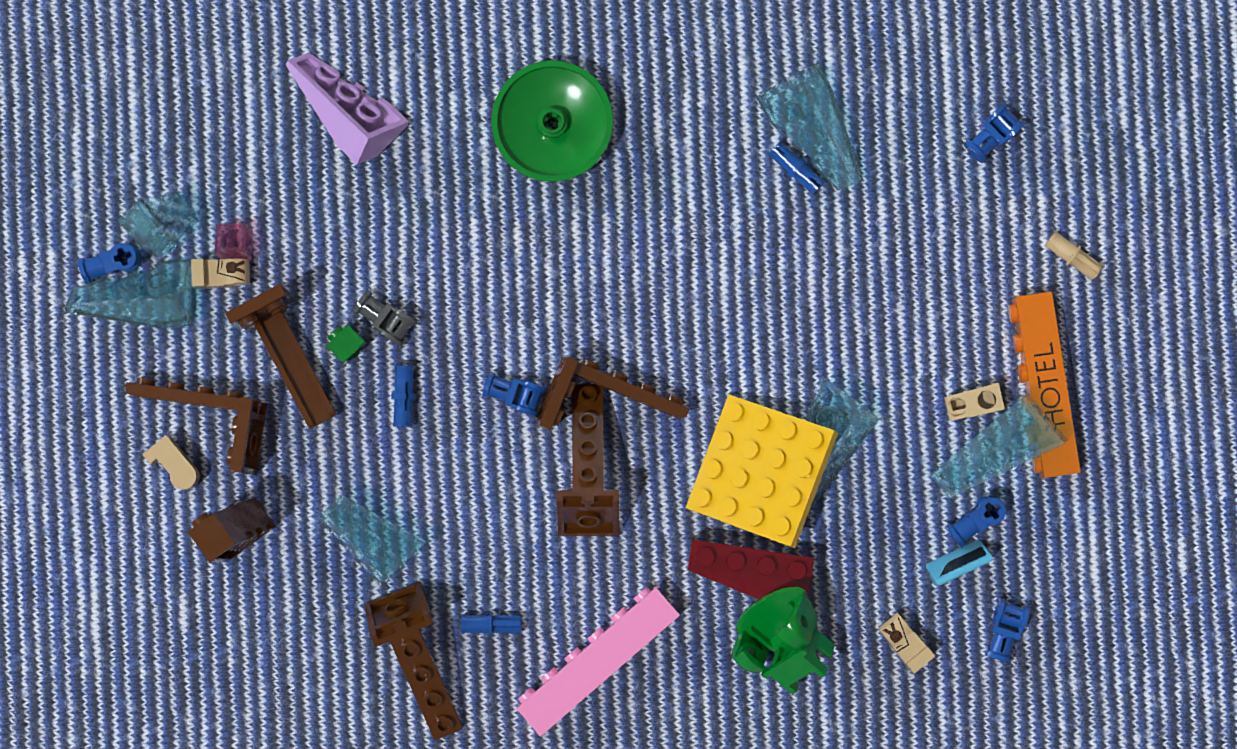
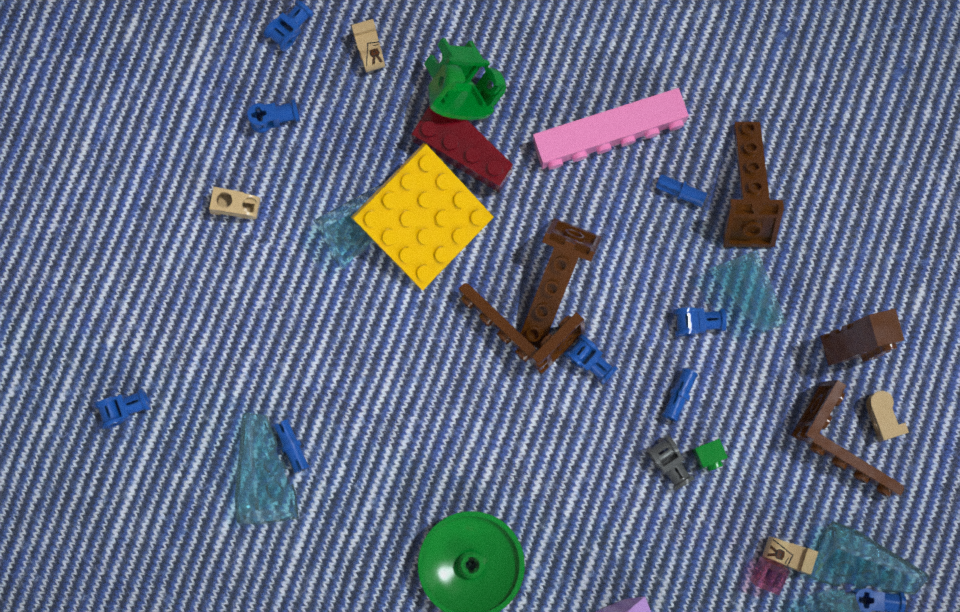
camera: 155 degrees left, 5 degrees down
reddish brown bracket [225,284,337,430] -> none
medium azure slope [926,540,993,586] -> none
clear light blue wedge [931,393,1068,498] -> none
orange brick [1008,292,1081,479] -> none
tan axle [1044,231,1102,280] -> none
none -> blue connector [673,307,727,336]

